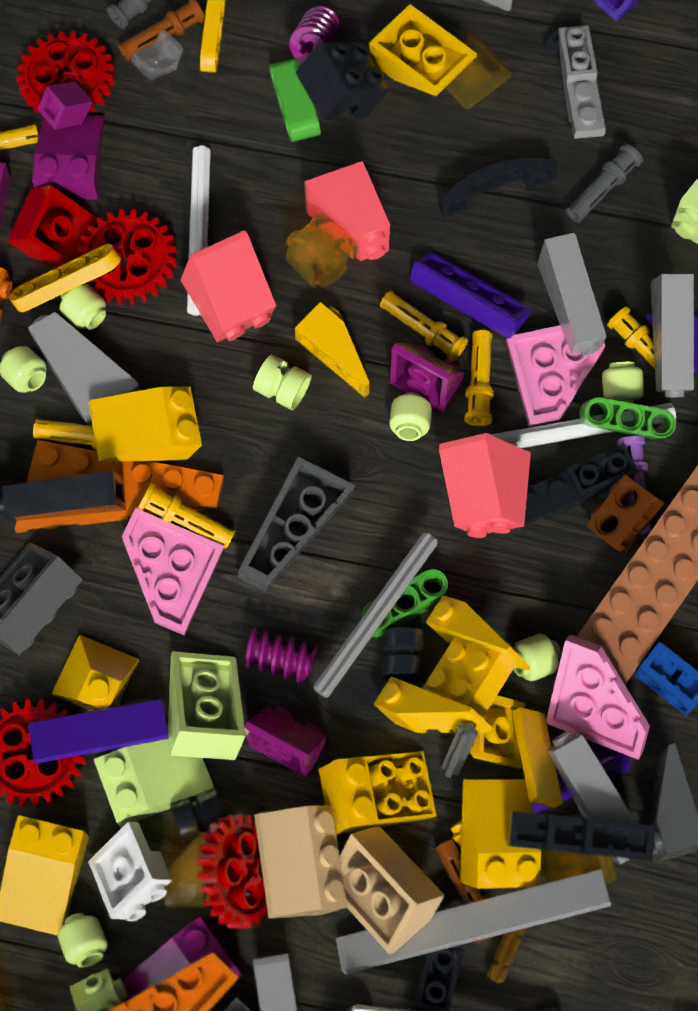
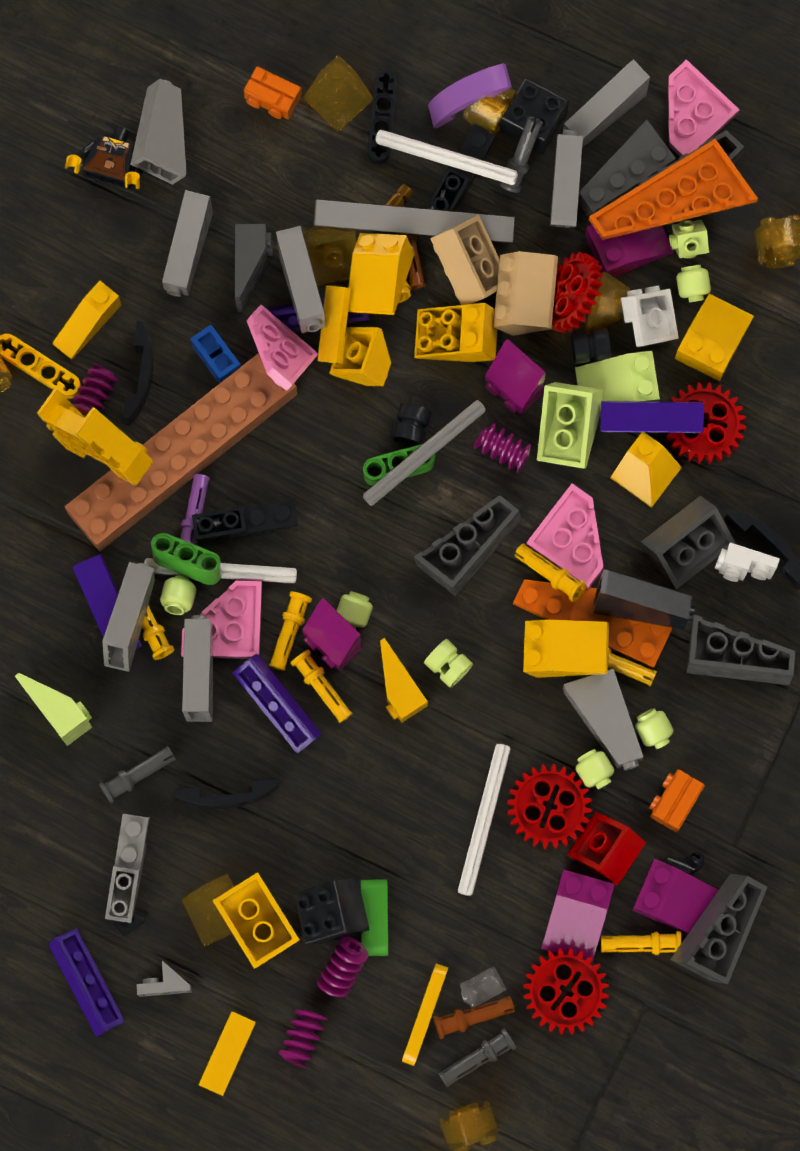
camera: 165 degrees left, 5 degrees up
yellow beam [9,244,121,312] -> none
magenta panel [38,82,93,130] -> none
coral slope [181,230,276,343] -> none
clear yellow brick [286,213,357,288] -> none
coral slope [304,161,390,261] -> none
yellow wedge [374,595,530,733] -> none
coral slope [439,433,531,538] -> none
dark grey axle [441,721,478,778] -> none
black slope [507,811,655,861] -> none
yellowish green head [513,634,561,681] -> none
reddish brown brick [586,474,664,554] -> none

